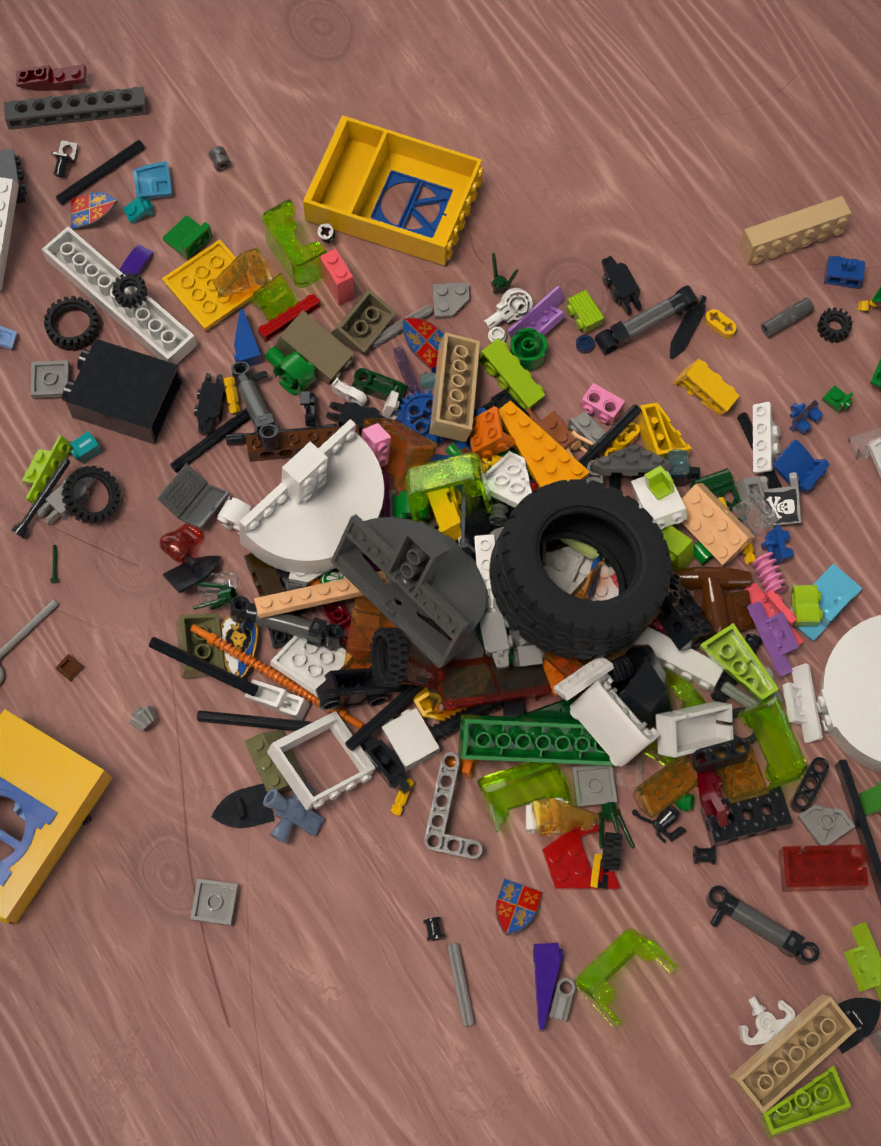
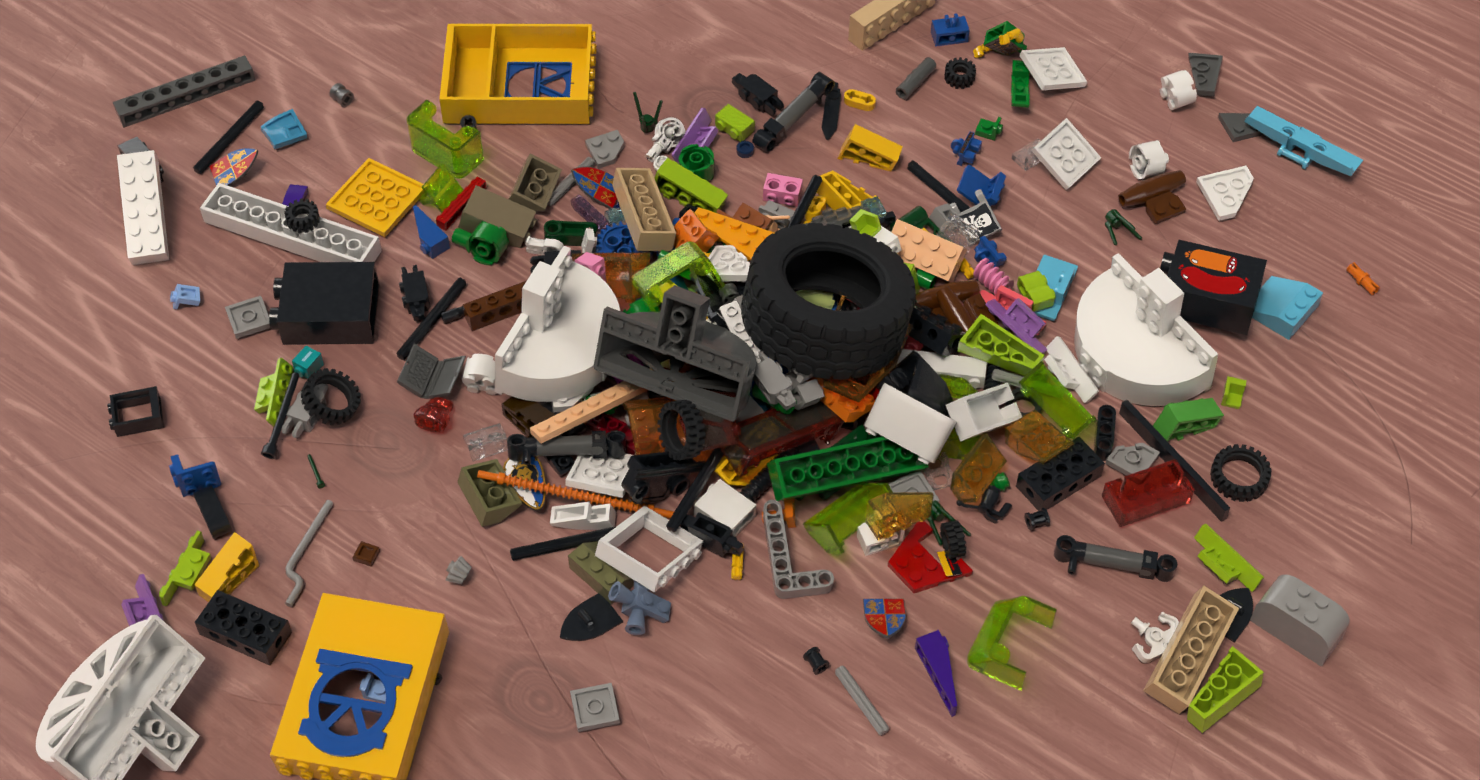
camera: 20 degrees left, 15 degrees down
dark red slope [16,64,87,91] -> none
black tyre [44,296,100,351] -> none
black bracket [51,140,78,178] -> none
teal bracket [123,196,155,224] -> none
black axle [149,637,259,696] -> none
black shield [162,556,221,593] -> none
green bracket [163,215,213,260] -> none
dark green plant [193,582,237,610] -> none
clear yellow slope [213,247,272,298] -> none
yellow axle [224,377,240,413] -> none
black piece [231,361,280,451] -> none
black piece [300,391,315,427] -> none
coral brick [319,249,355,306] -> none
light grey piece [549,978,575,1022] -> none
white plate [553,657,614,701] -> none
black beam [692,738,750,773] -> none
dark red slope [697,759,729,827] -> none
white bracket [753,402,781,474] -> none

